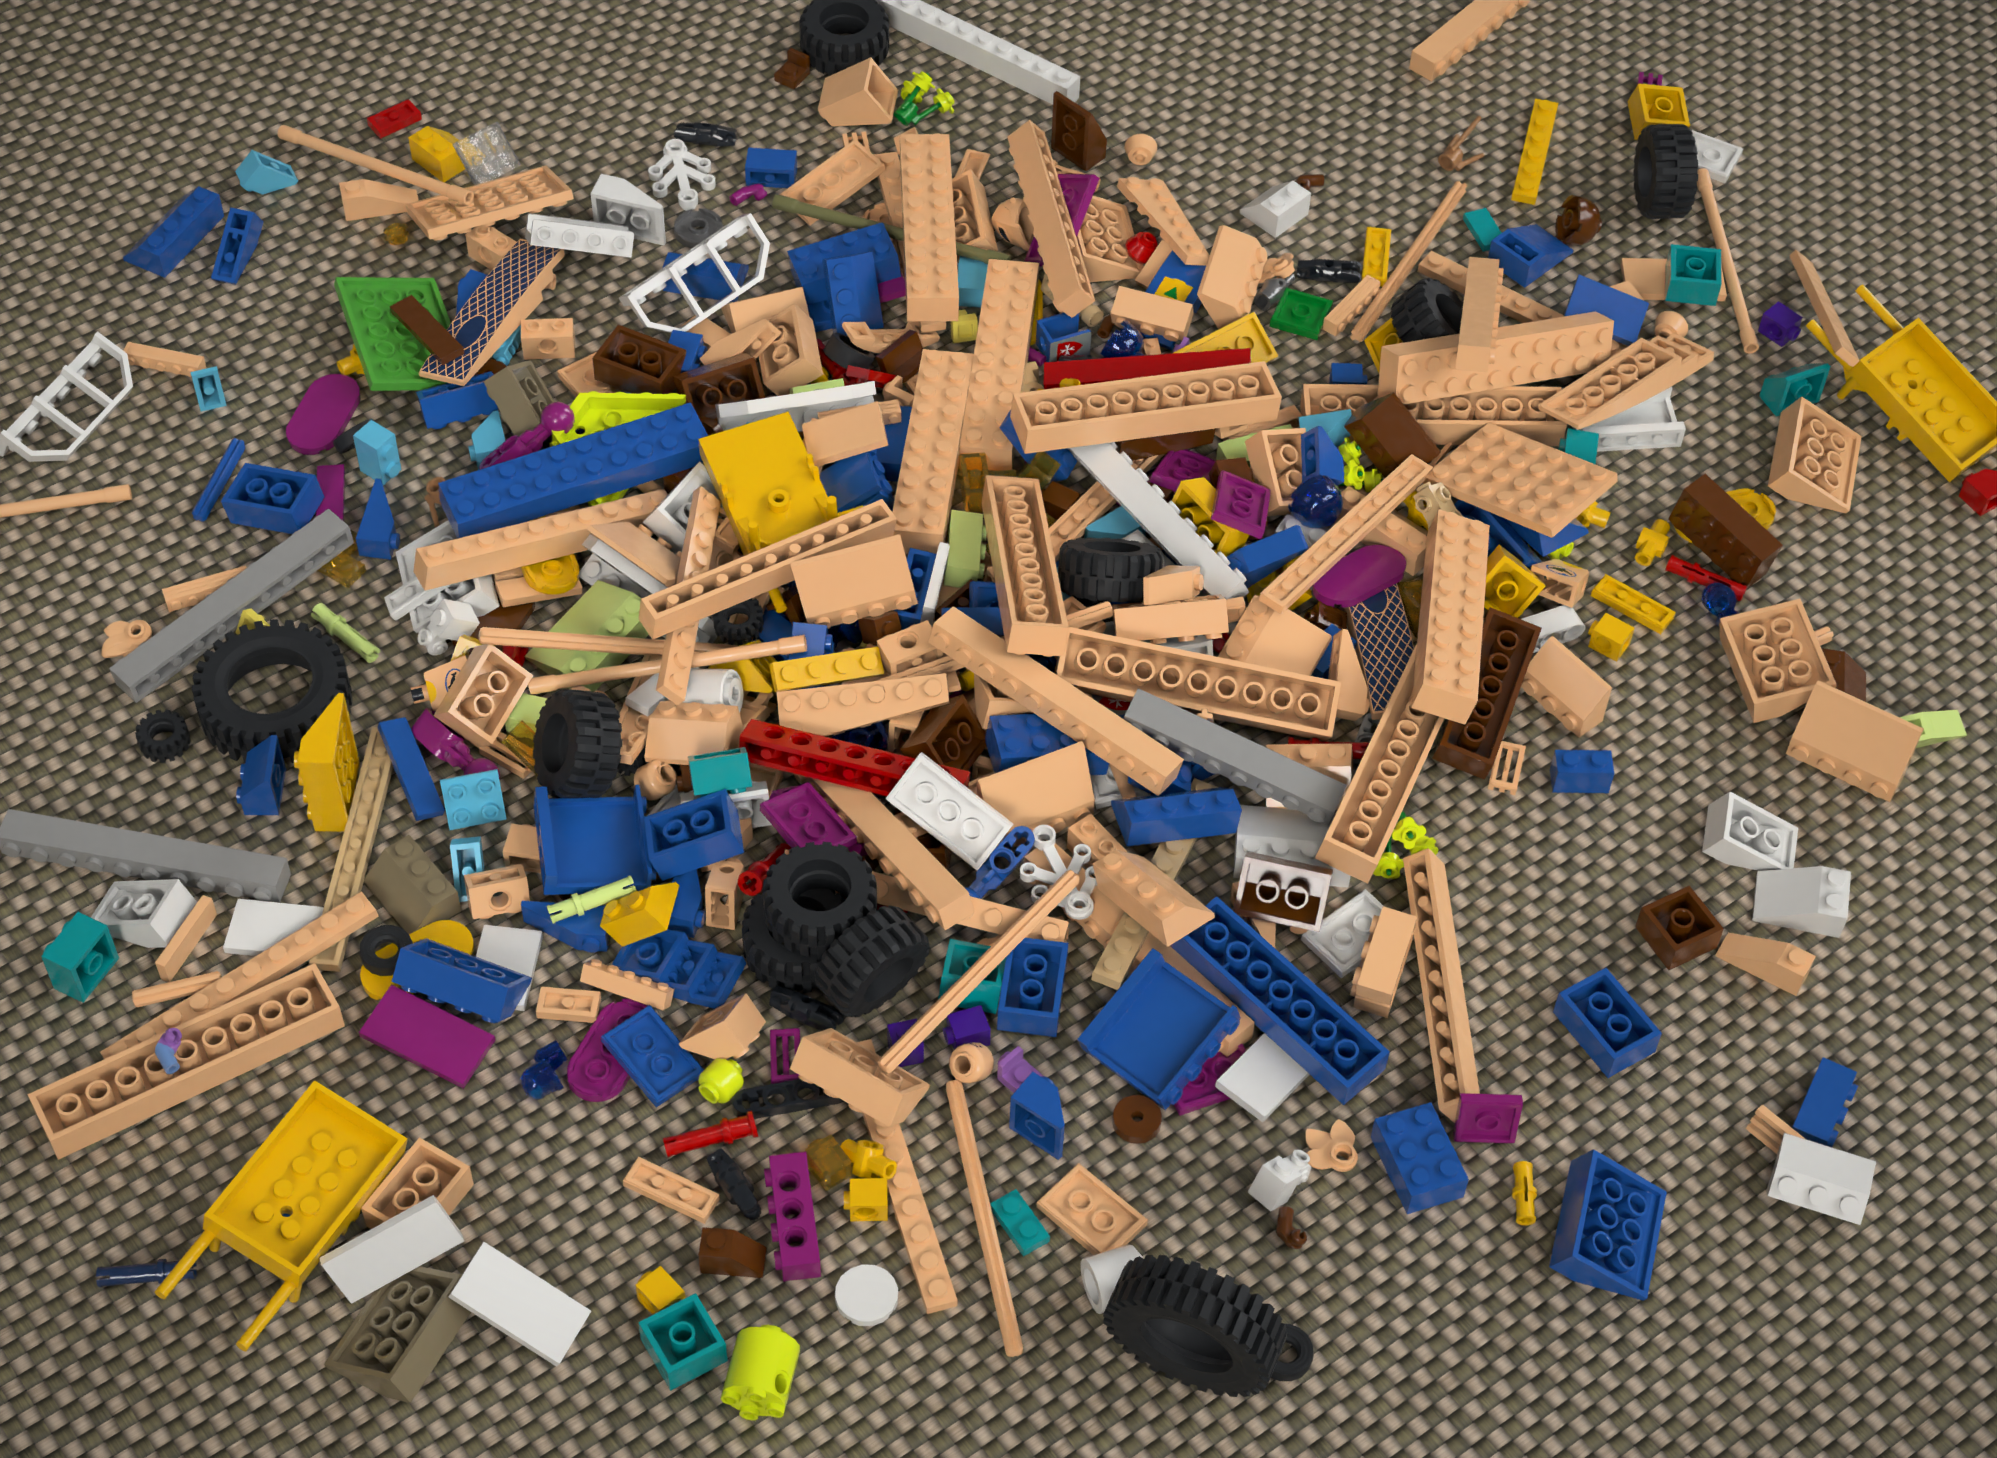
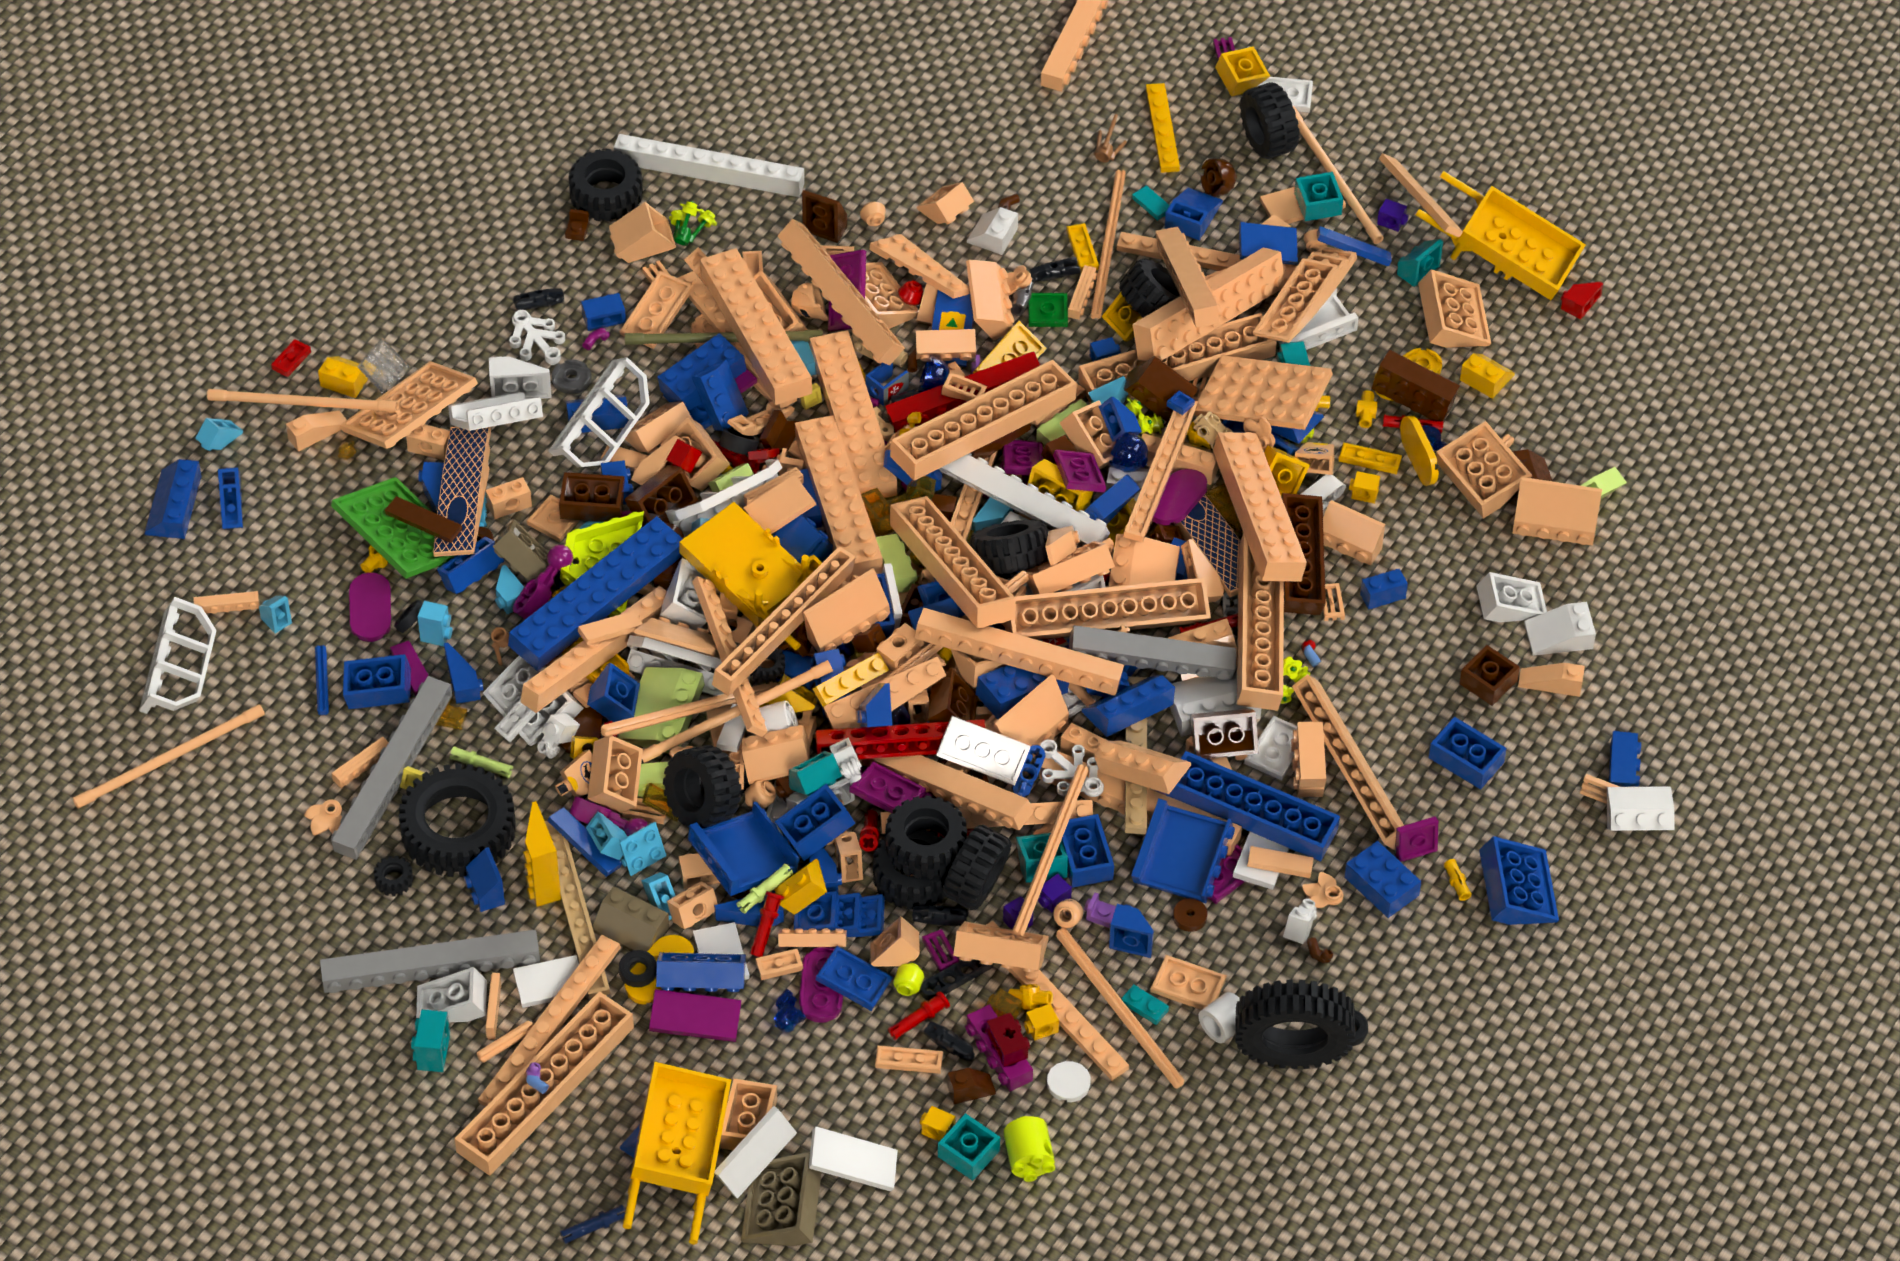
camera: 20 degrees left, 0 degrees up
none -> light nougat tile [578,611,643,645]
none -> medium azure slope [586,812,627,860]
none -> blue slope [587,663,640,722]
none -> red brick [666,439,702,473]
none -> red pin [749,891,784,957]
none -> white brick [829,737,862,783]
none -> blue slope [856,683,892,727]
none -> light nougat slope [916,182,974,224]
none -> light nougat slope [941,372,987,401]
none -> dark red brick [986,1012,1030,1067]
none -> blue tile [1167,391,1195,415]
none -> light nougat plate [1243,417,1275,451]
none -> light nougat tile [1247,846,1314,878]
none -> medium blue arm [1301,640,1321,667]
none -> blue tile [1317,226,1392,266]
none -> yellow tile [1400,416,1439,486]
none -> yellow slope [1460,353,1515,399]

